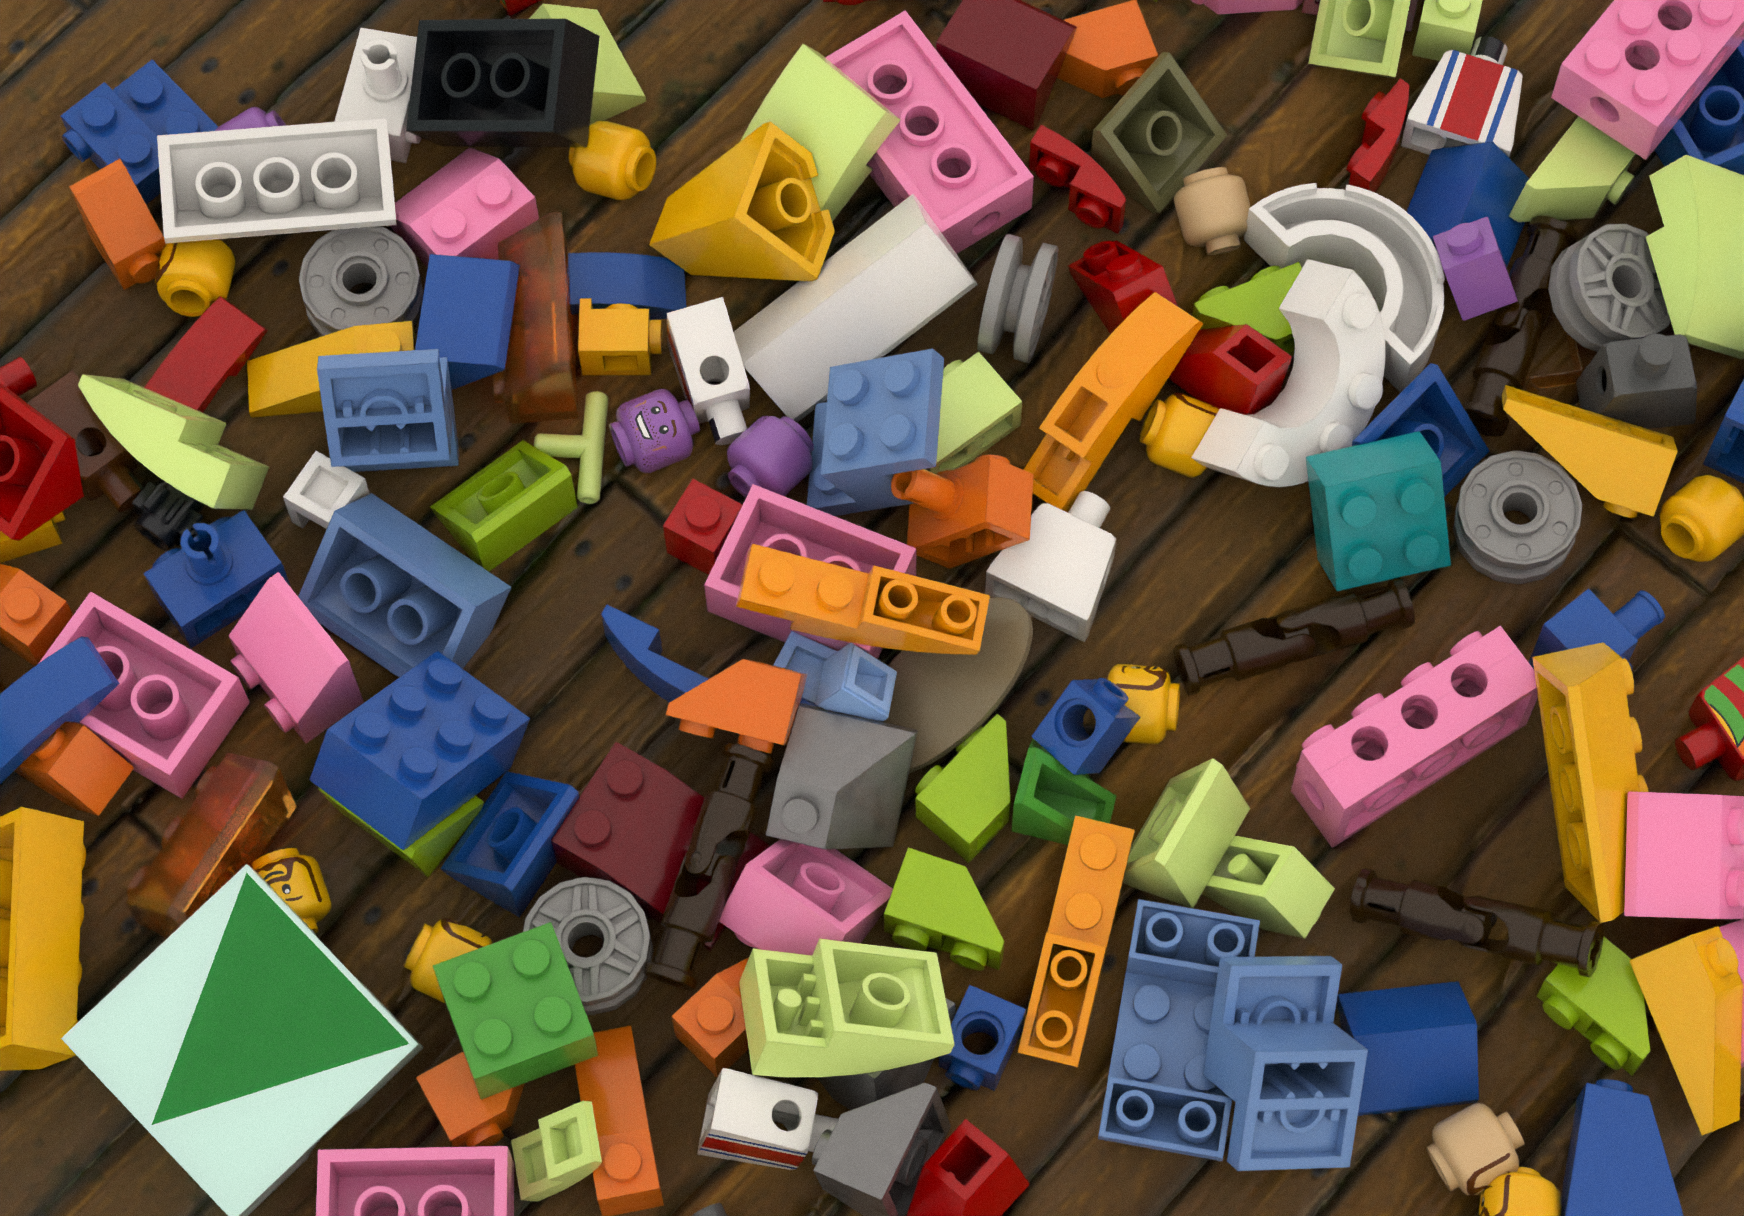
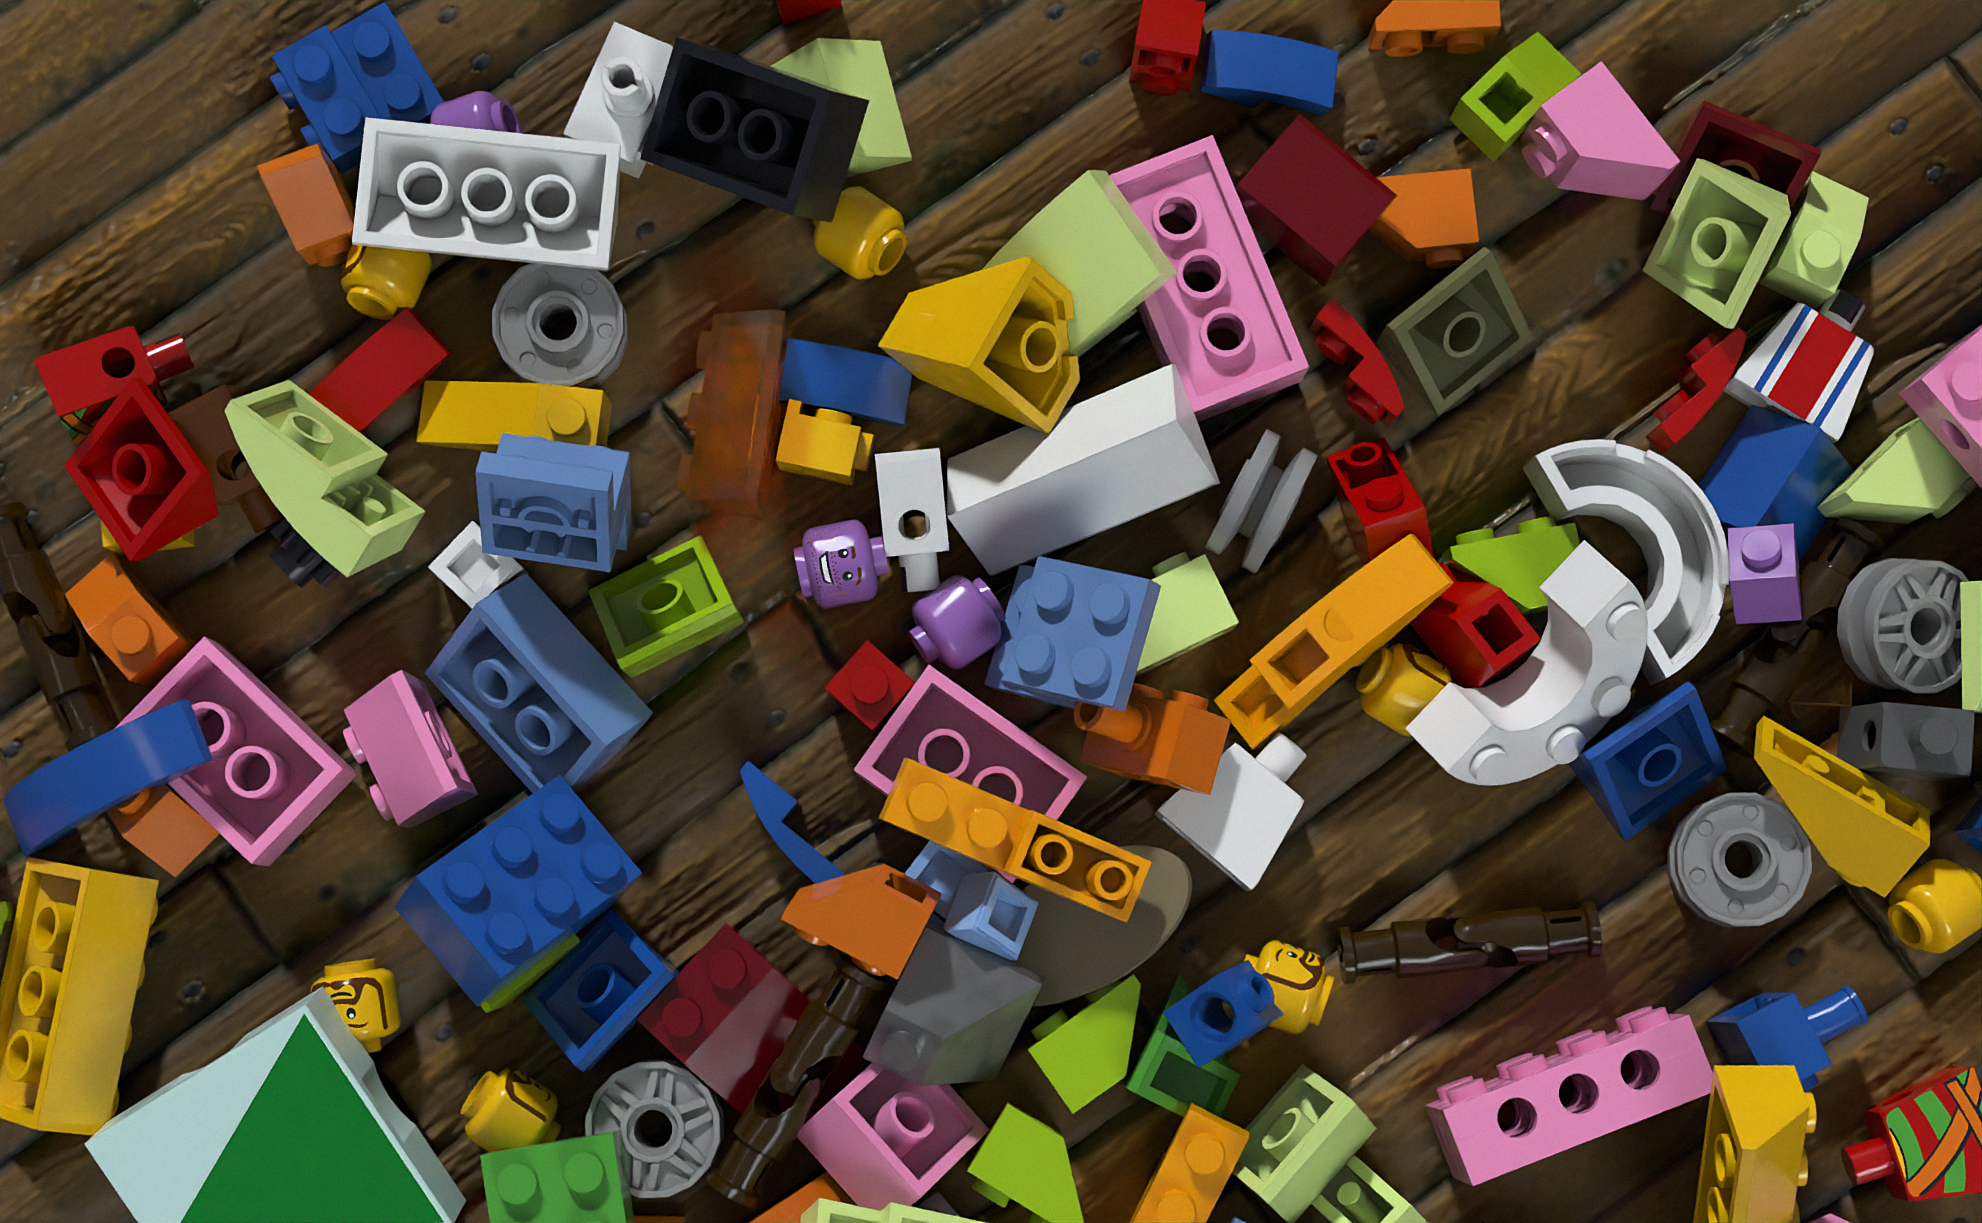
camera: 10 degrees right, 15 degrees up
clear orange slope [125,753,296,939] -> none
blue brick [144,510,290,648] -> none
bright pink slope [389,147,541,267] -> none
blue slope [415,254,520,390] -> none
yellowish green piece [534,391,609,504] -> none
tan head [1174,167,1251,255] -> none
teal brick [1306,431,1451,591] -> none

